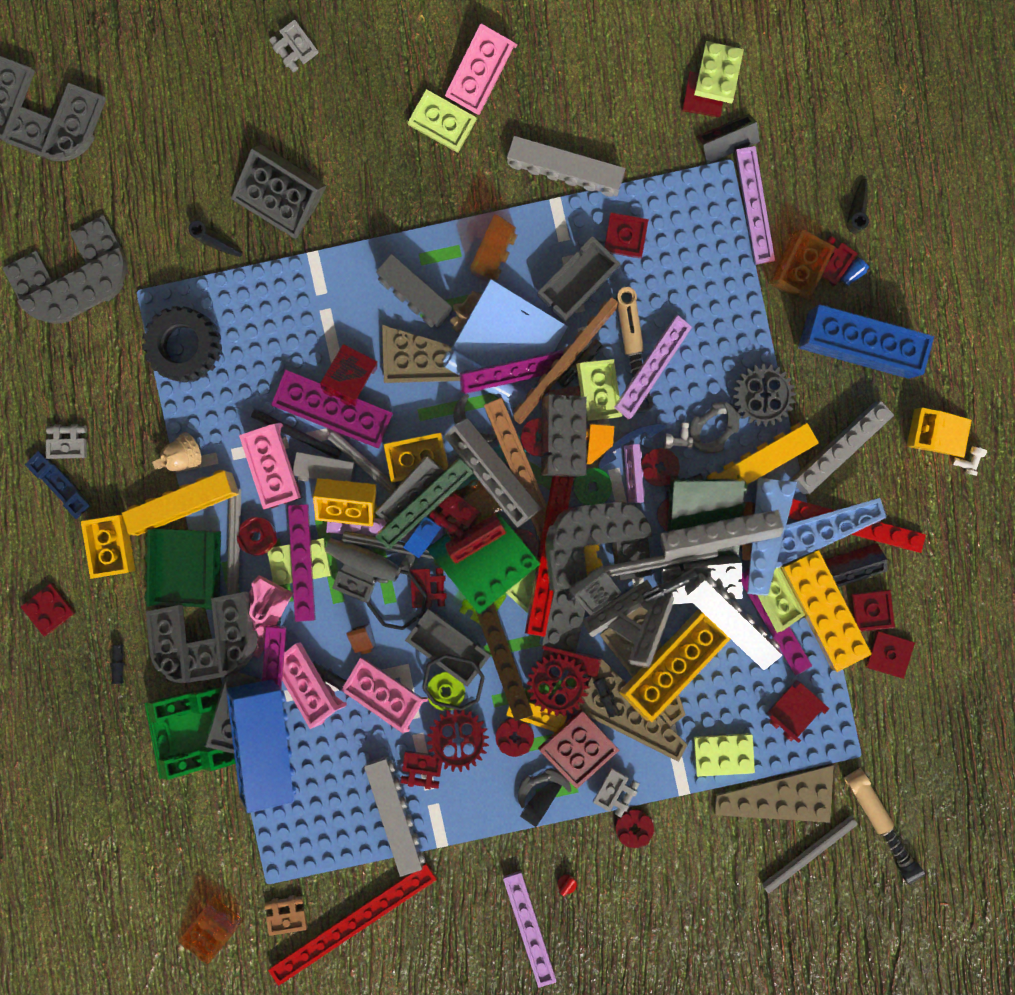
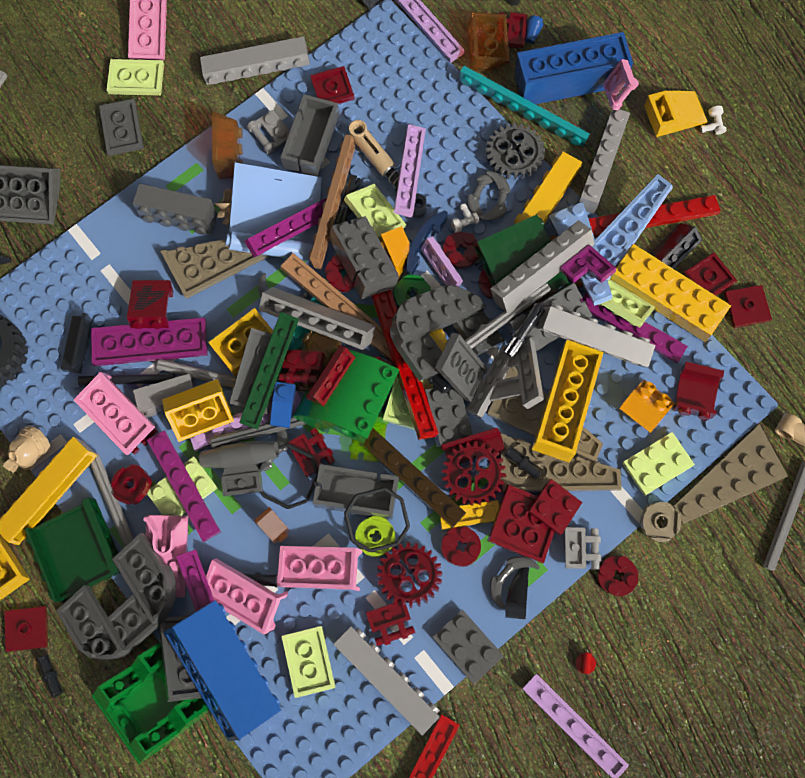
camera: 25 degrees left, 15 degrees down
none -> dark red plate [5,606,48,652]
none -> black panel [61,313,93,374]
none -> dark grey plate [99,99,144,156]
none -> light grey plate [247,110,290,154]
none -> yellowish green plate [282,626,336,698]
none -> dark grey plate [432,609,504,685]
none -> teal plate [459,66,590,147]
none -> dark red plate [527,479,583,535]
none -> magenta plate [560,245,616,283]
none -> bright pink plate [603,59,639,110]
none -> light orange slope [620,379,675,433]
none -> dark tan plate [640,502,681,542]

